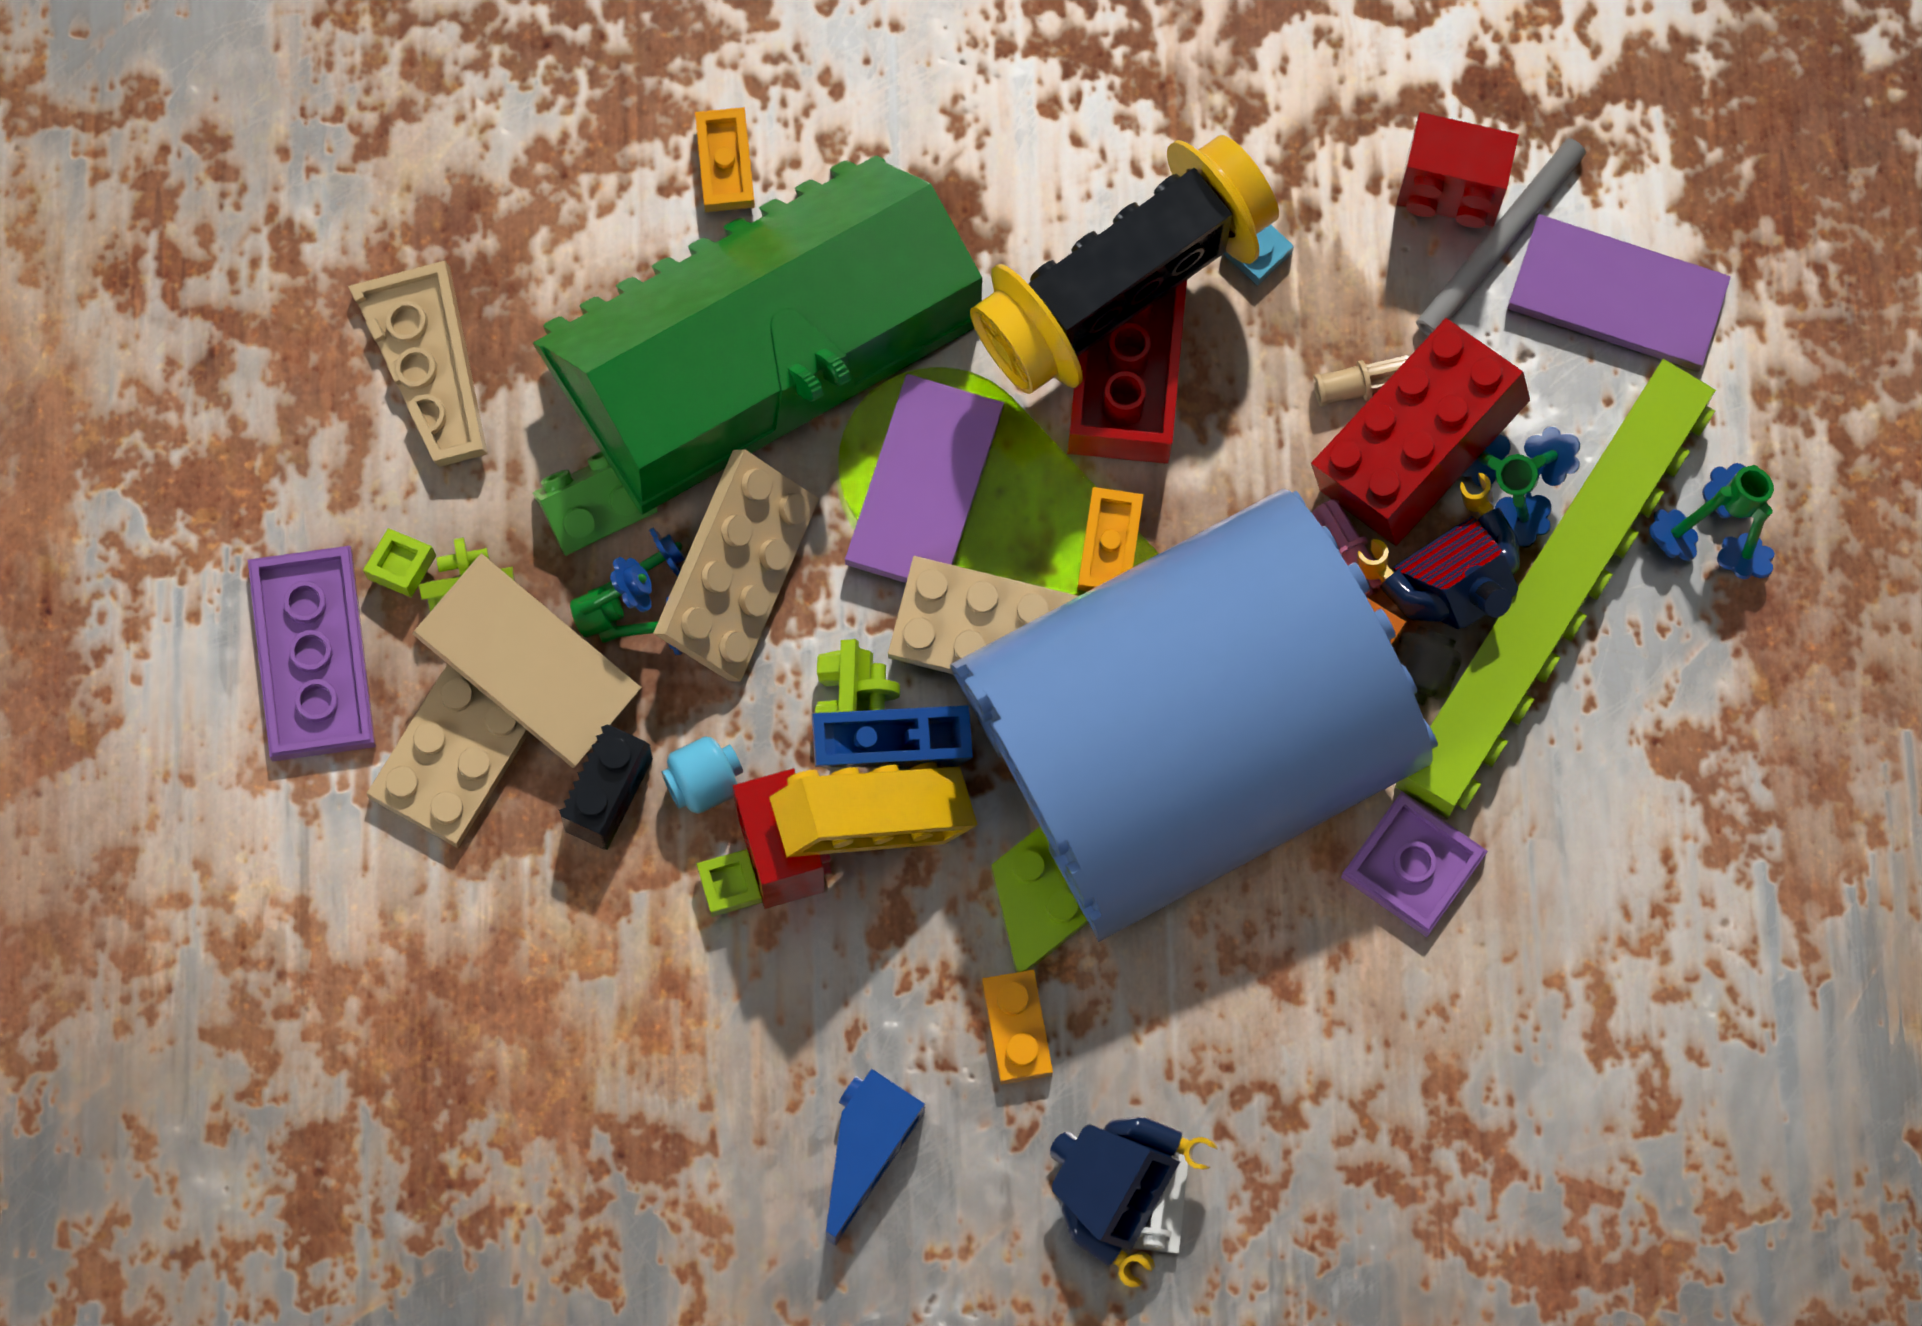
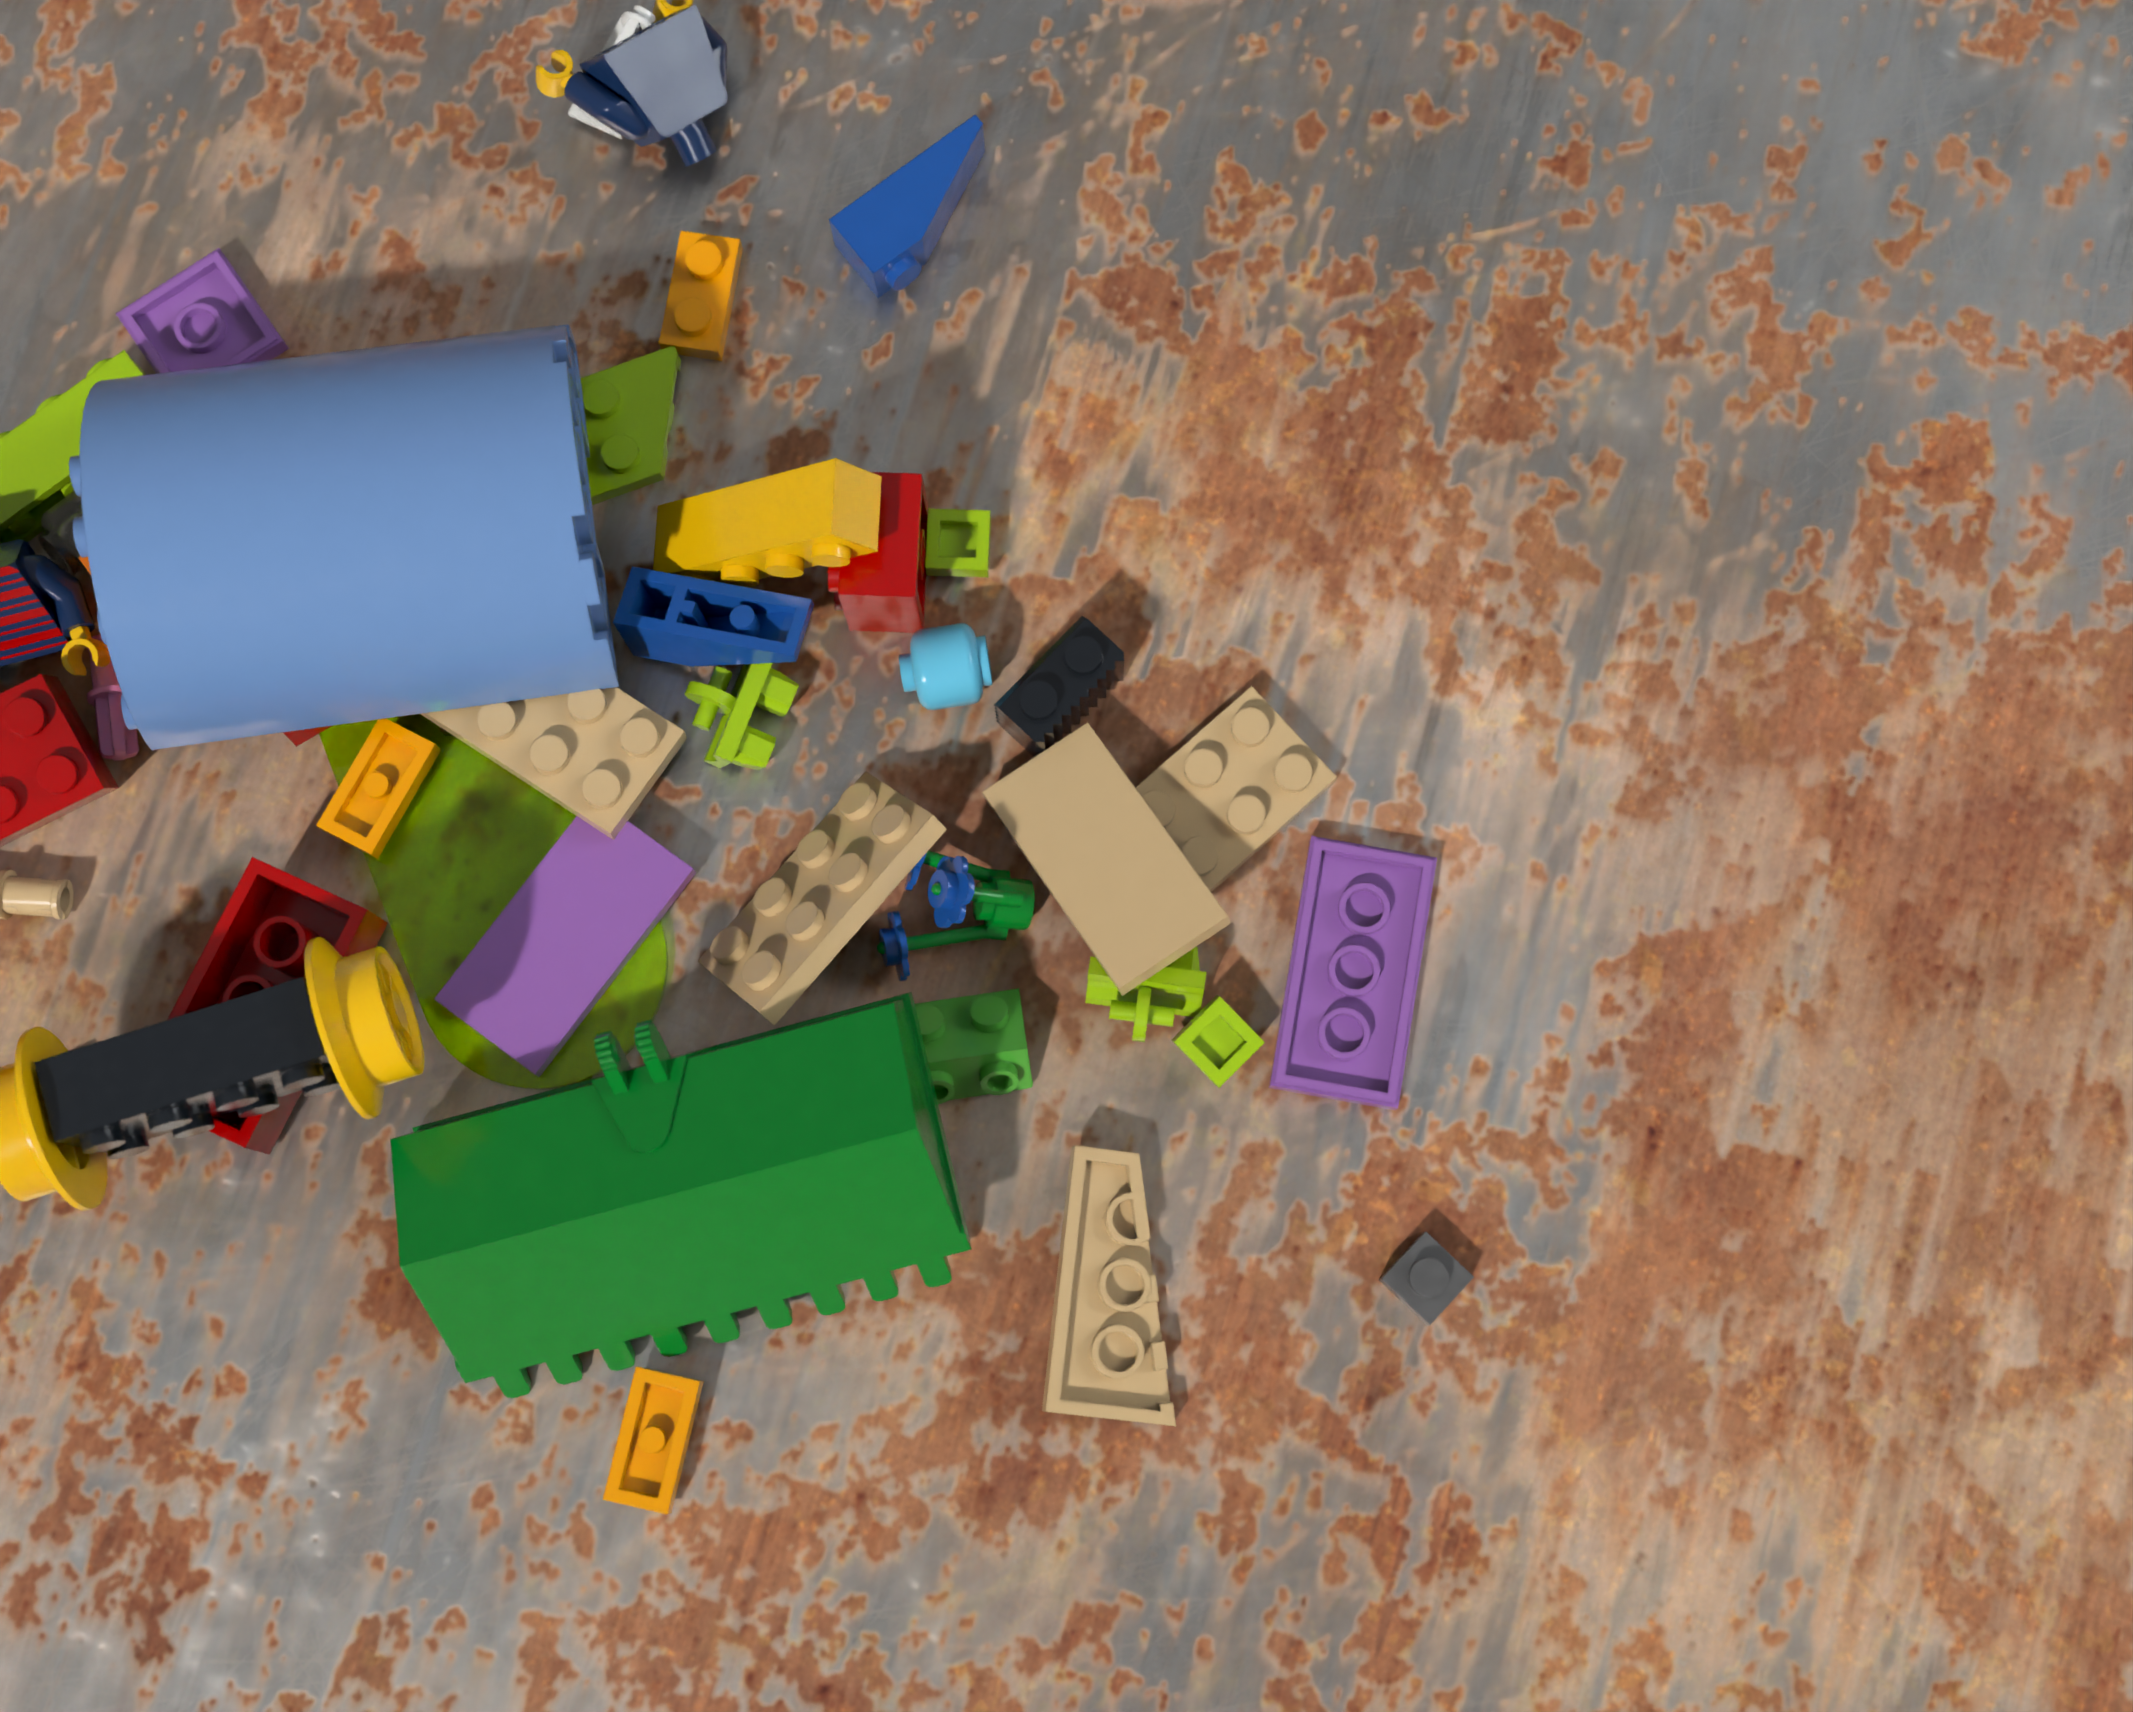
camera: 155 degrees left, 5 degrees up
none -> flat silver plate [1379,1231,1474,1326]

